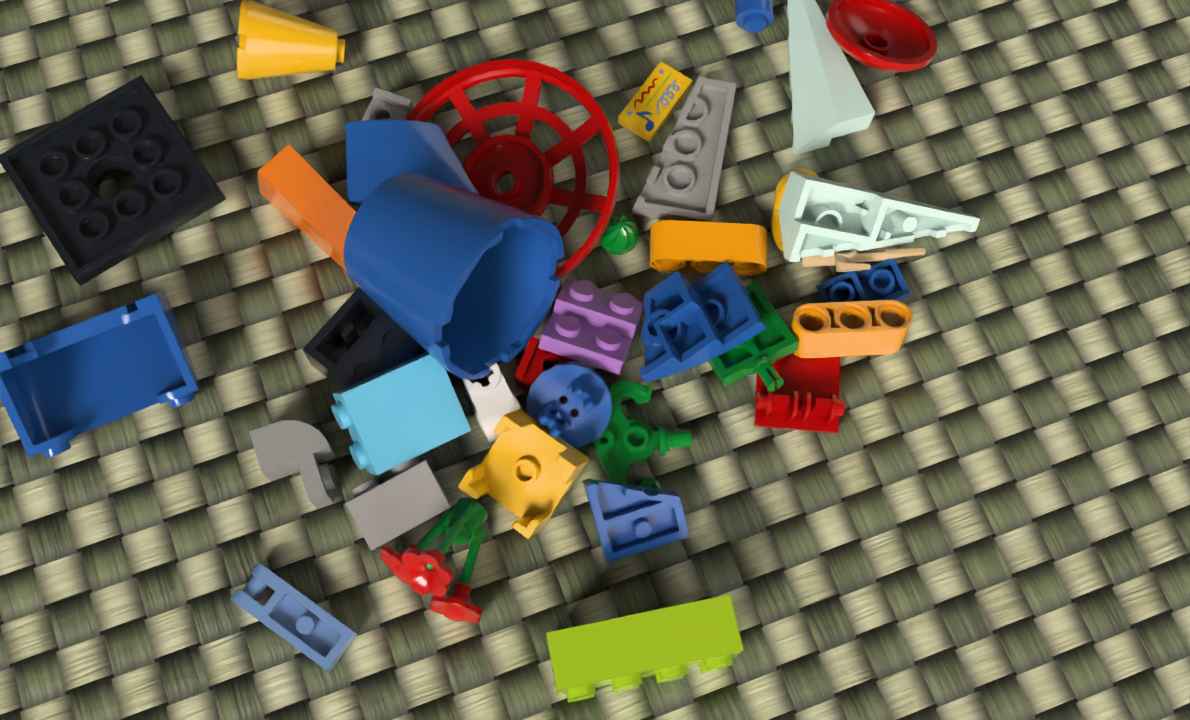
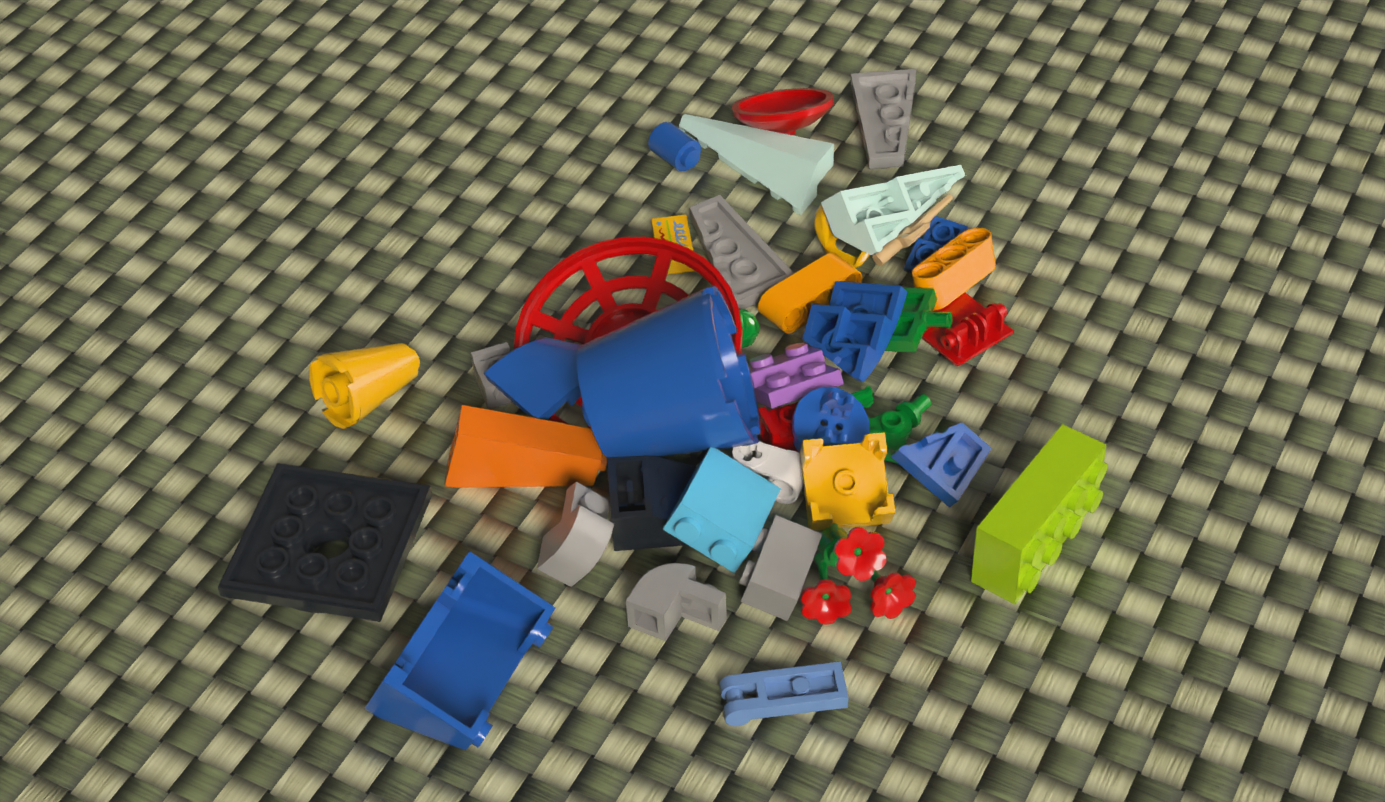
camera: 35 degrees left, 25 degrees down
none -> light grey brick [537,482,614,587]
none -> light grey wing [850,69,917,169]

